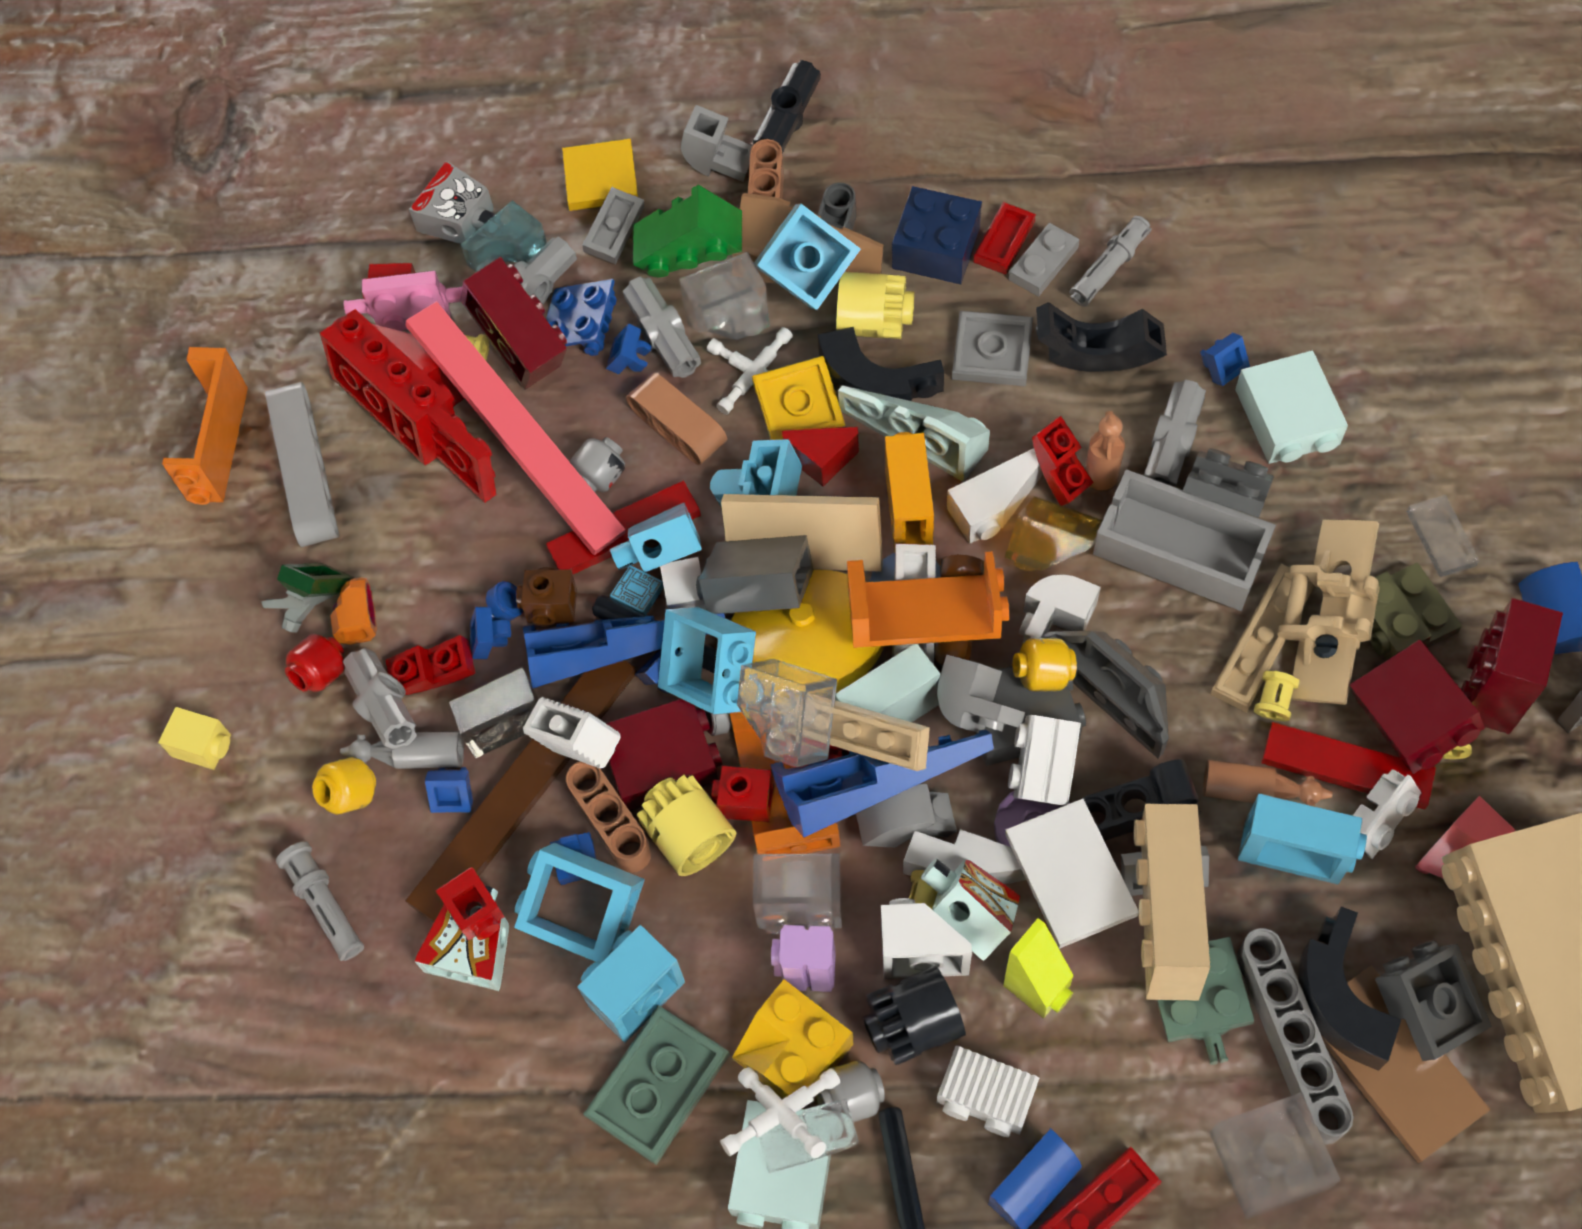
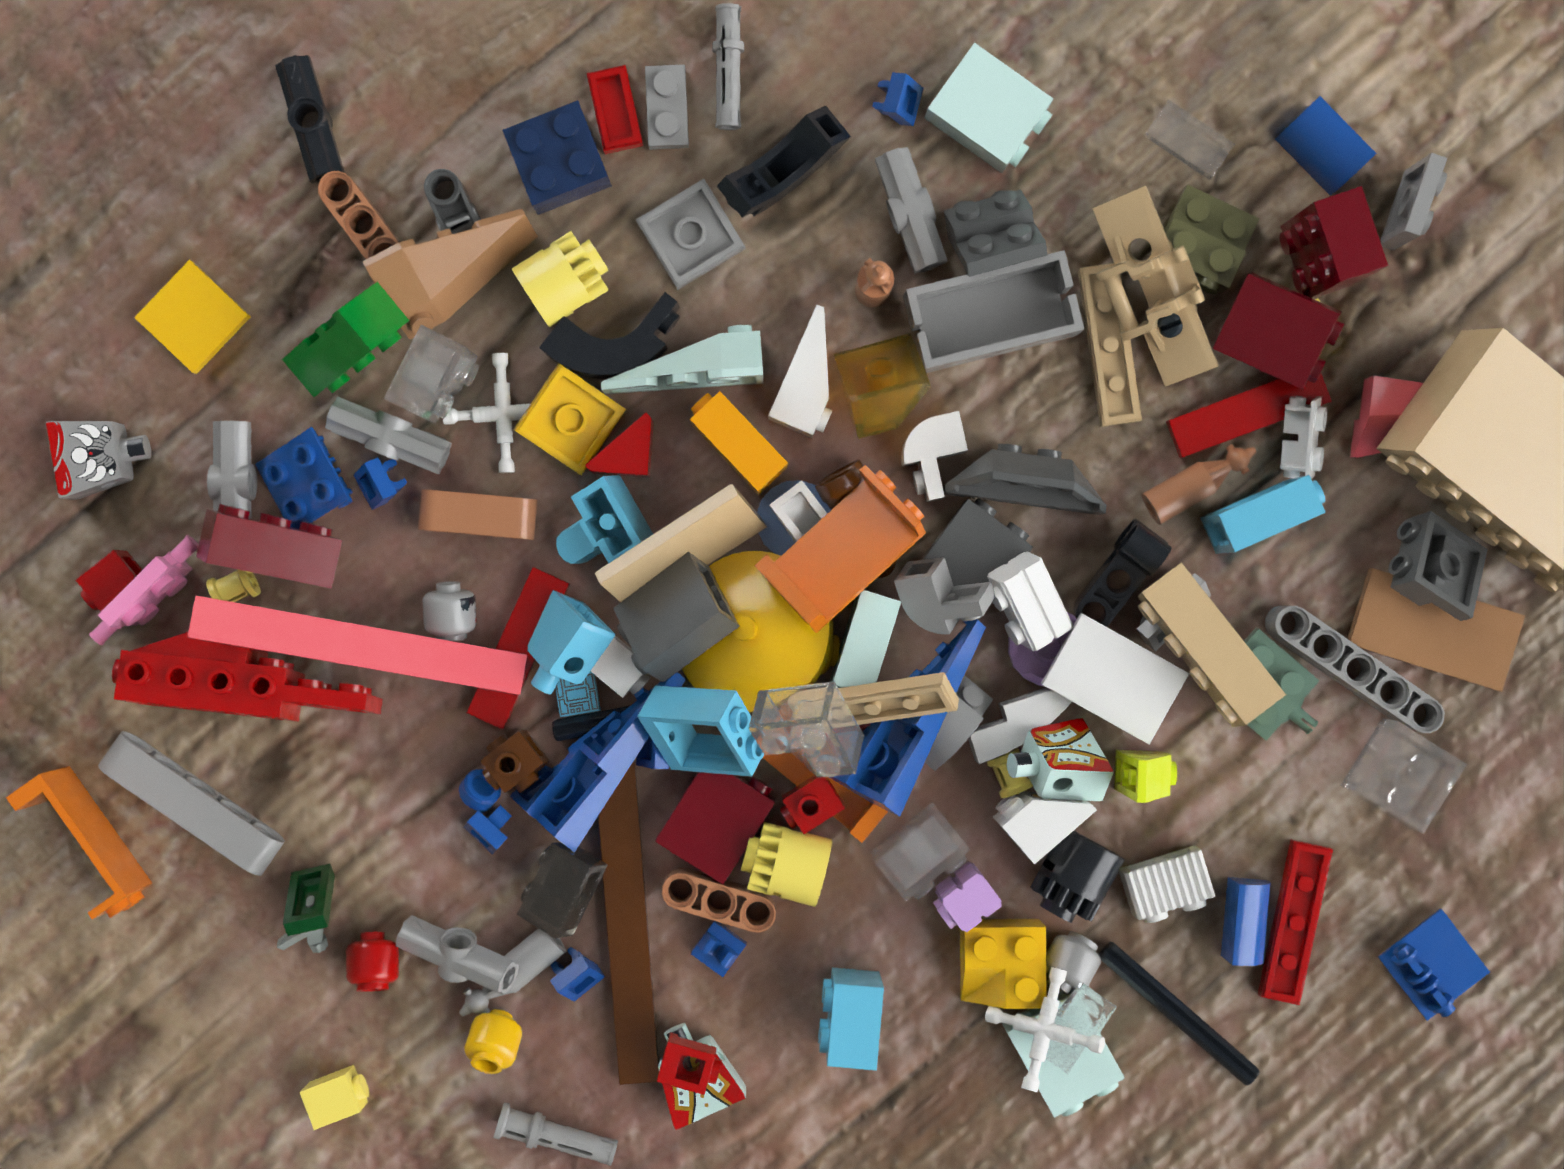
camera: 45 degrees left, 25 degrees up
orange rock [330,578,377,645] -> none
red slope [385,635,476,695] -> none
clear light blue arch [461,200,547,272] -> none
medium azure window [514,843,645,963] -> none
white brick [523,697,621,769] -> none
light grey plate [582,187,644,265] -> none
sand green tile [583,1005,730,1165] -> none
light grey brick [681,105,753,182] -> none
medium azure brick [753,204,861,310] -> none
yellow head [1012,638,1077,692] -> none
red slope [1032,416,1094,506] -> none
light yellow bush [1254,671,1300,722] -> none
black arch [1299,906,1401,1071] -> none

